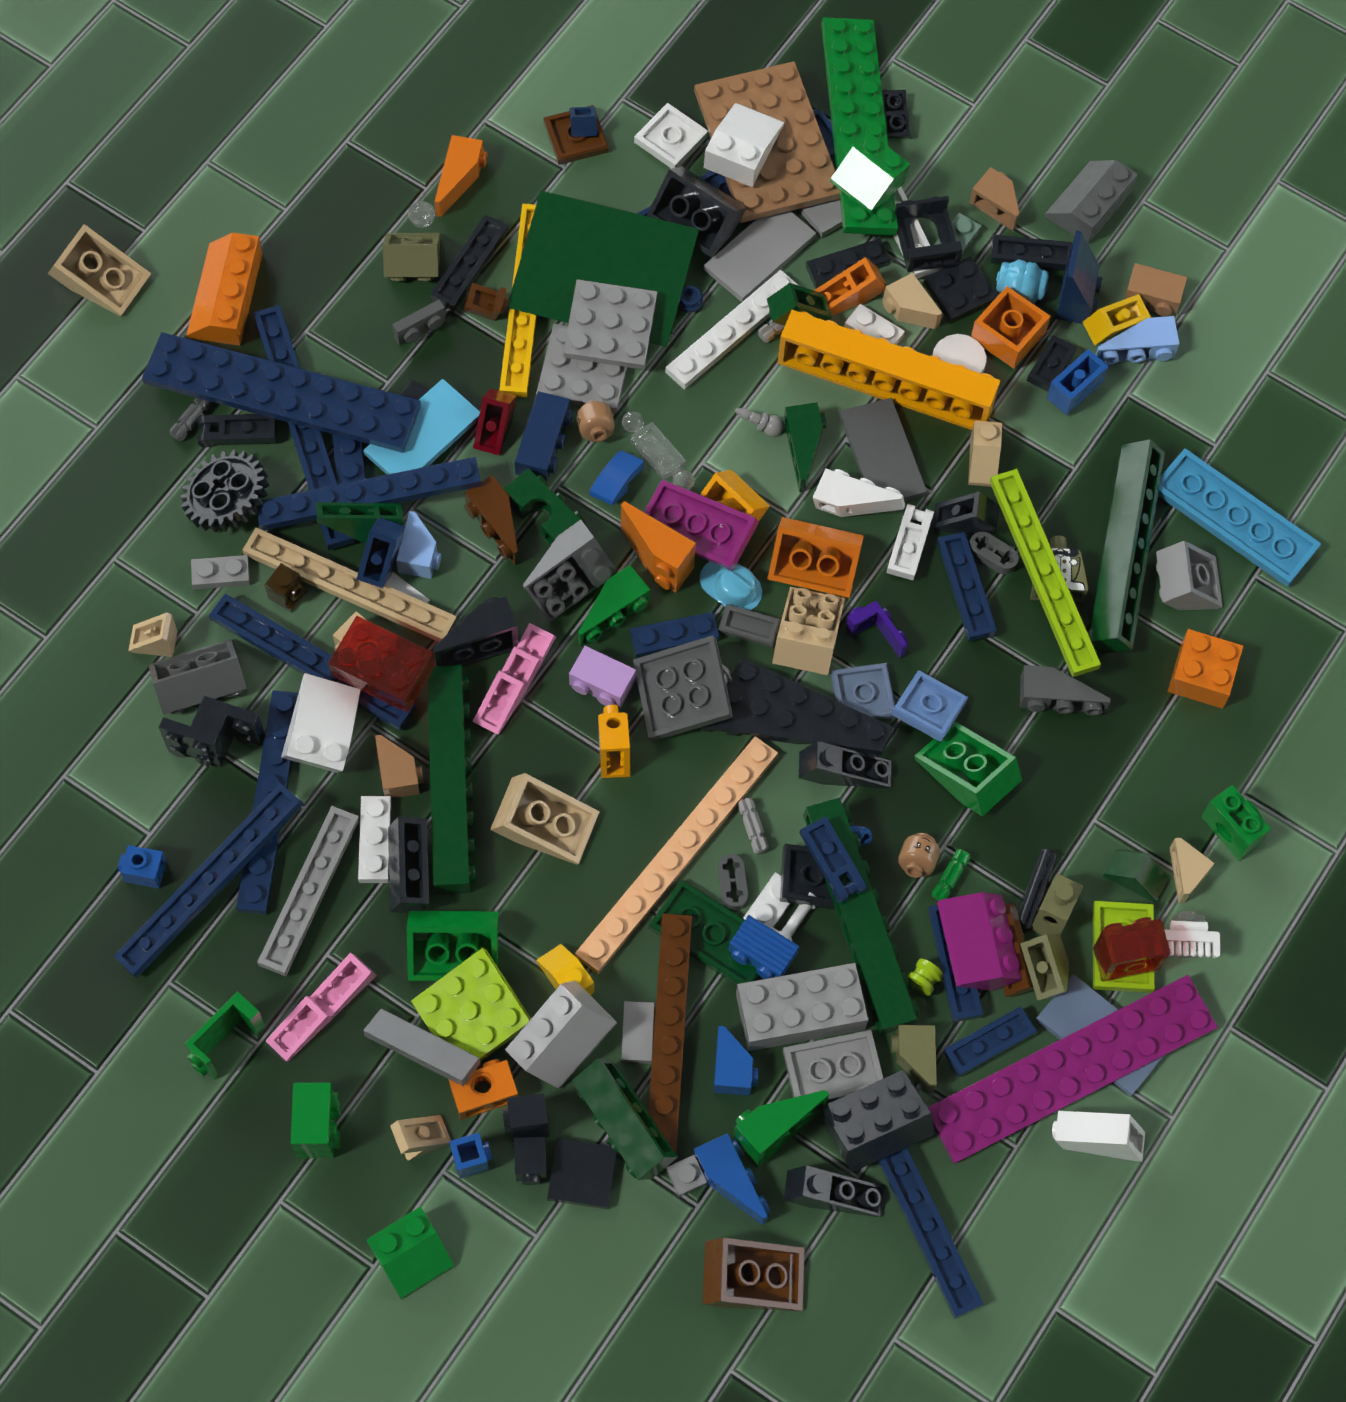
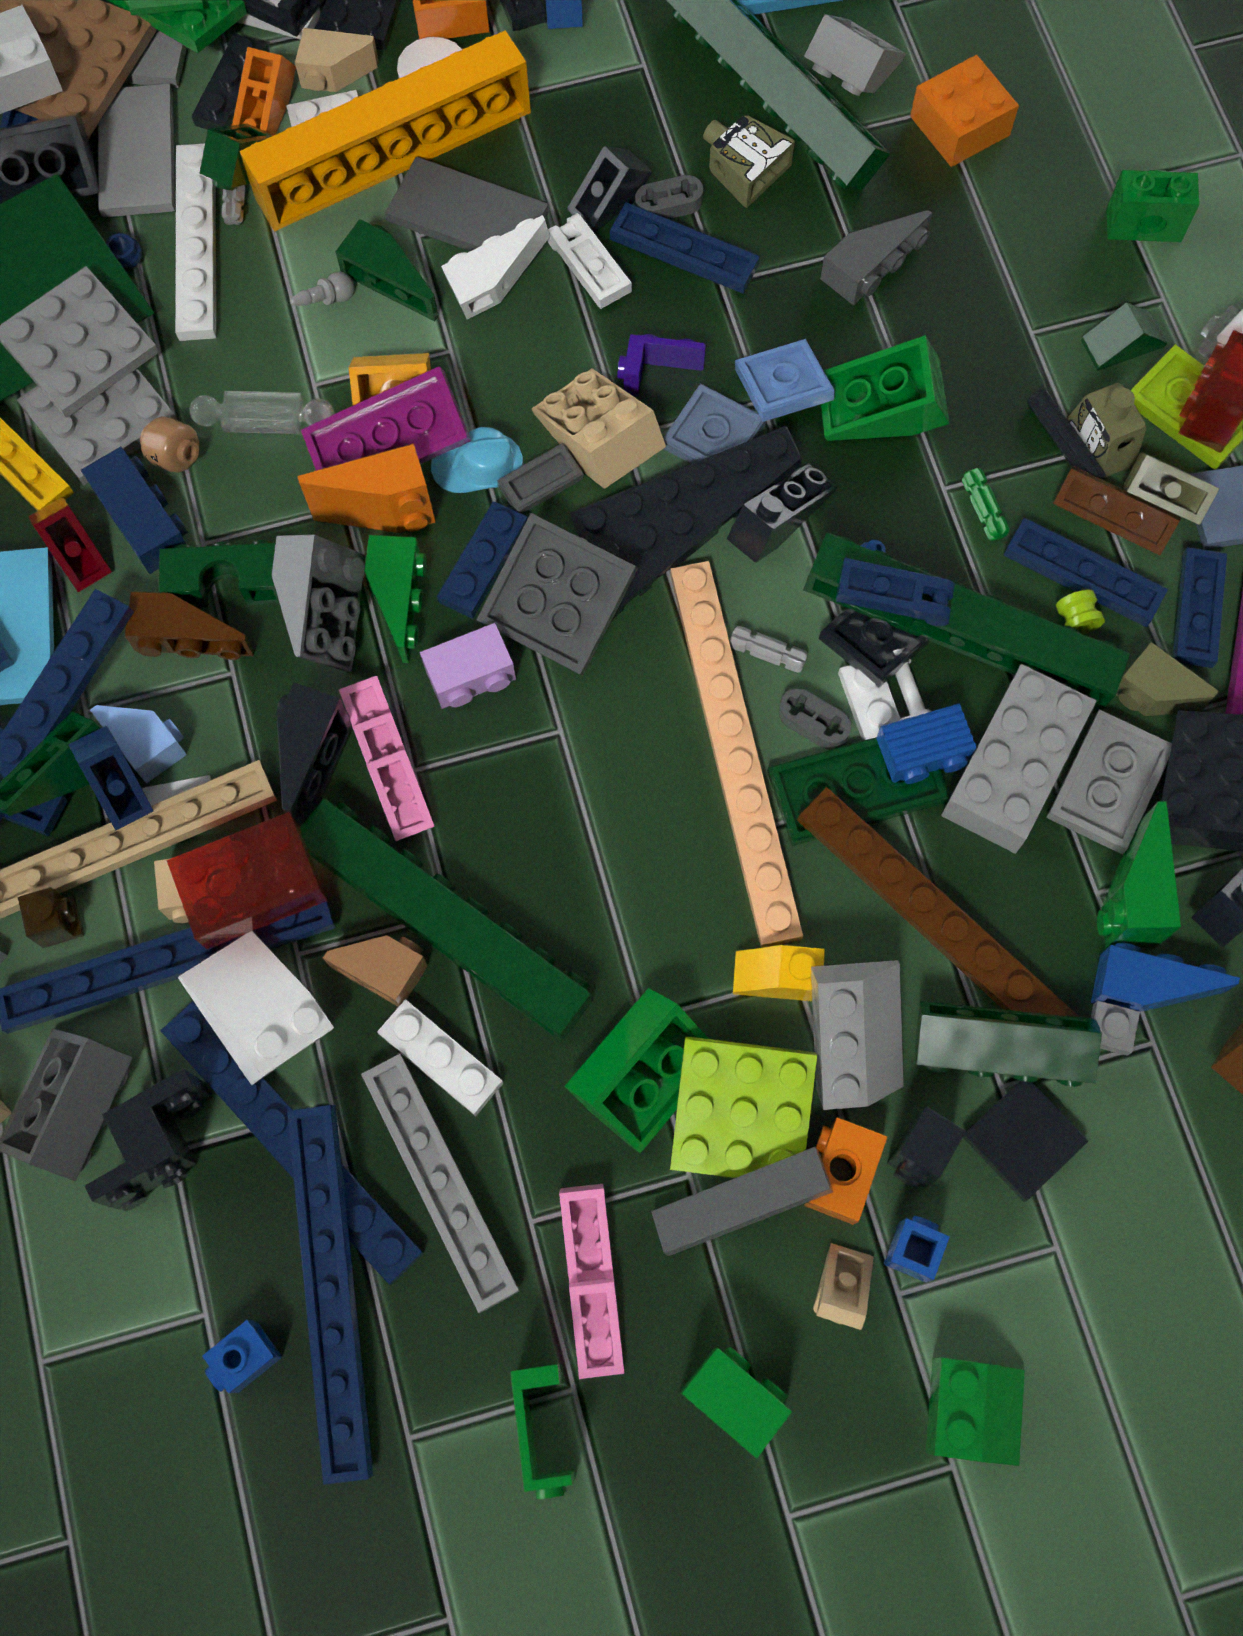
camera: 45 degrees left, 5 degrees up
black brick [388,817,429,913] -> none
tan slope [490,773,600,864] -> none
black brick [514,1137,547,1186] -> none
blue slope [589,450,644,506] -> none
light orange torso [598,705,630,778] -> none
light grey tile [621,1001,654,1064] -> none
blue slope [713,1026,758,1096] -> none
orange slope [768,517,864,598] -> none
medium nougat head [898,833,940,878] -> none
magenta slope [937,892,1022,991] -> none
tan slope [968,420,1002,487] -> none
lime plate [990,469,1101,677] -> none
tan slope [1170,838,1214,903] -> none

